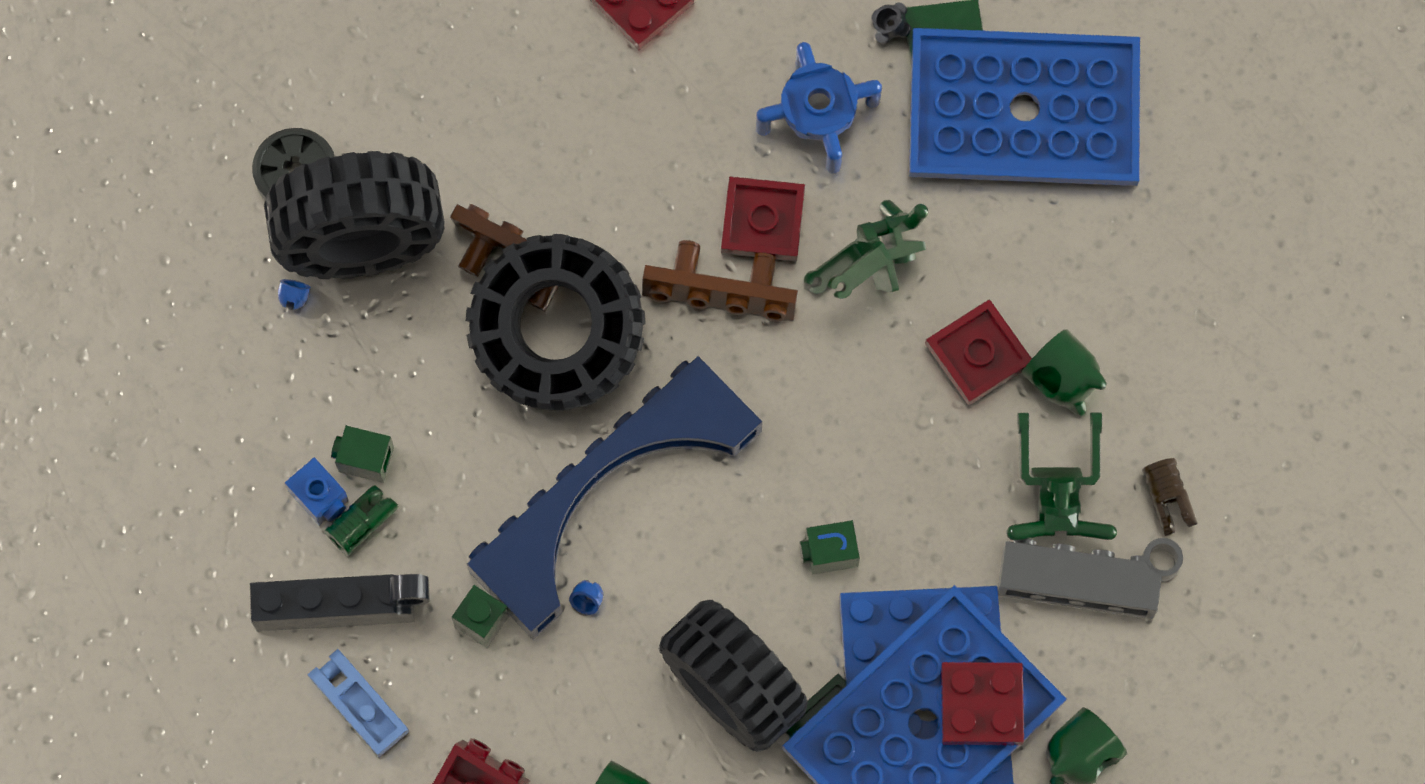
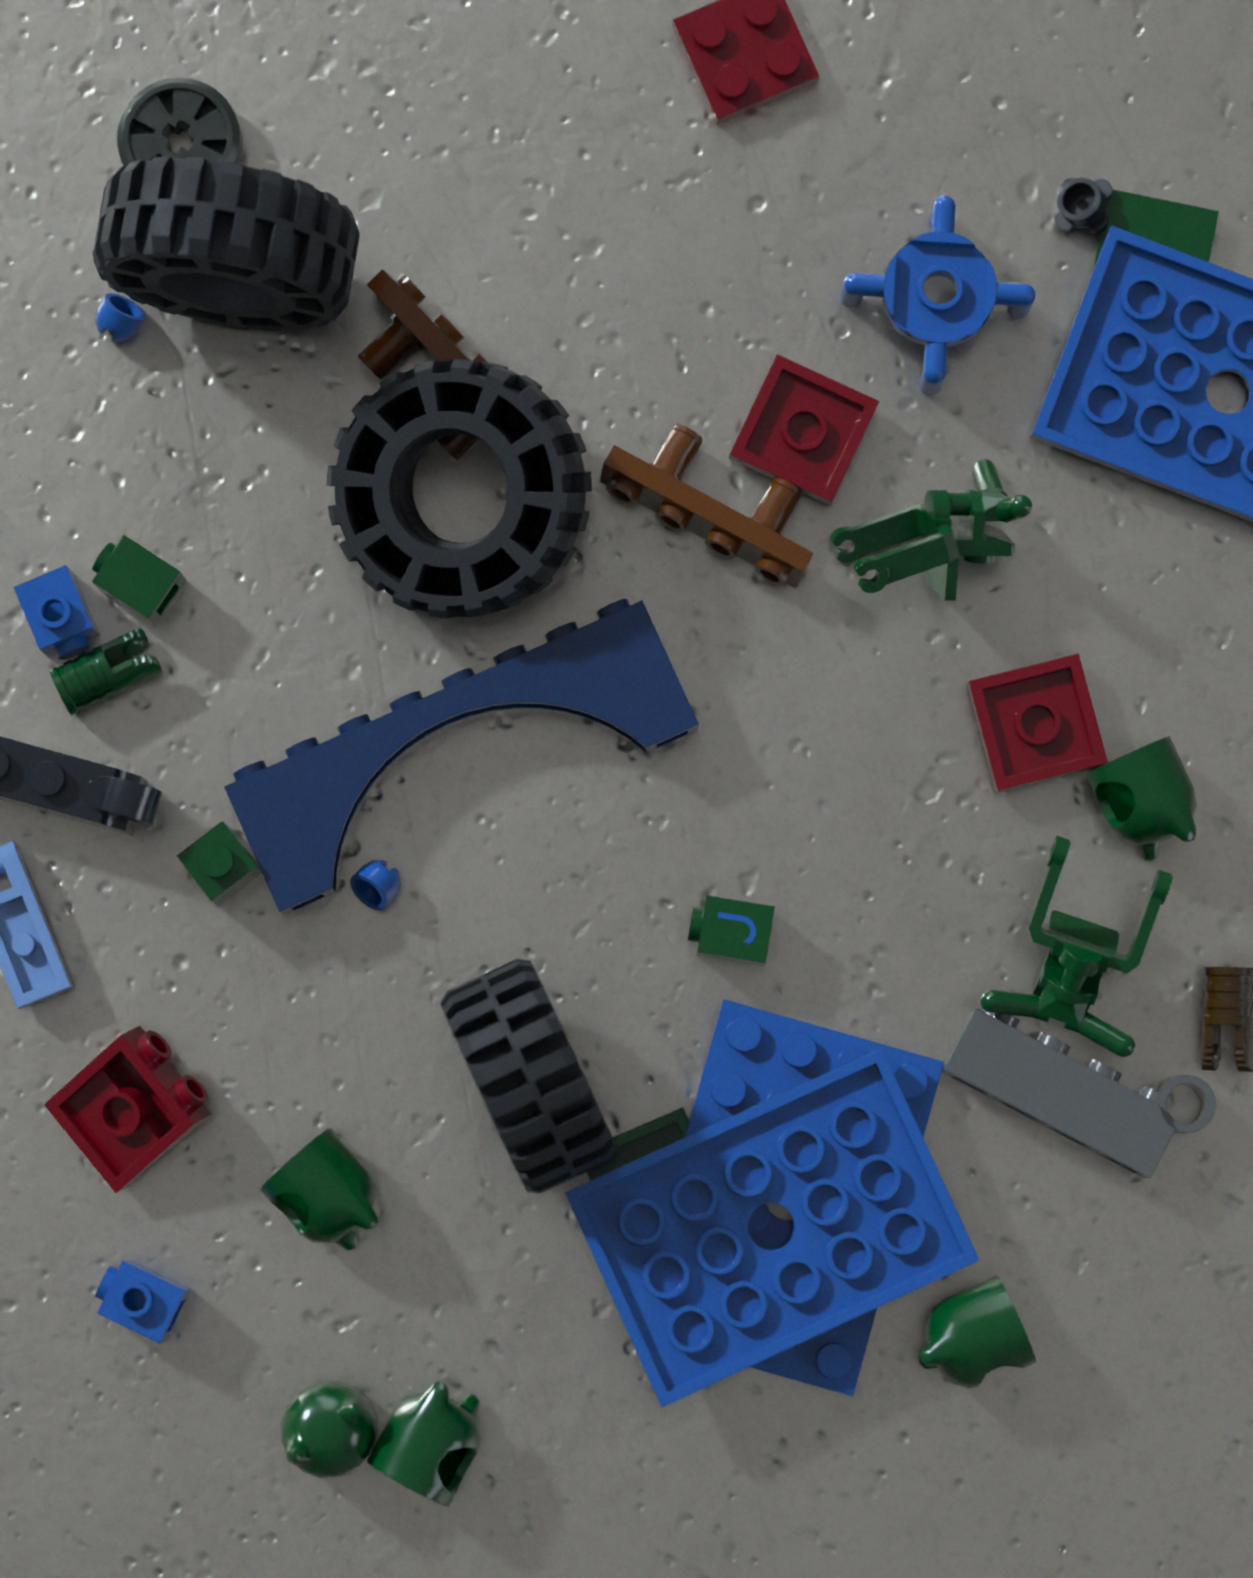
camera: 20 degrees right, 10 degrees up
dark red plate [941,662,1024,745] -> none

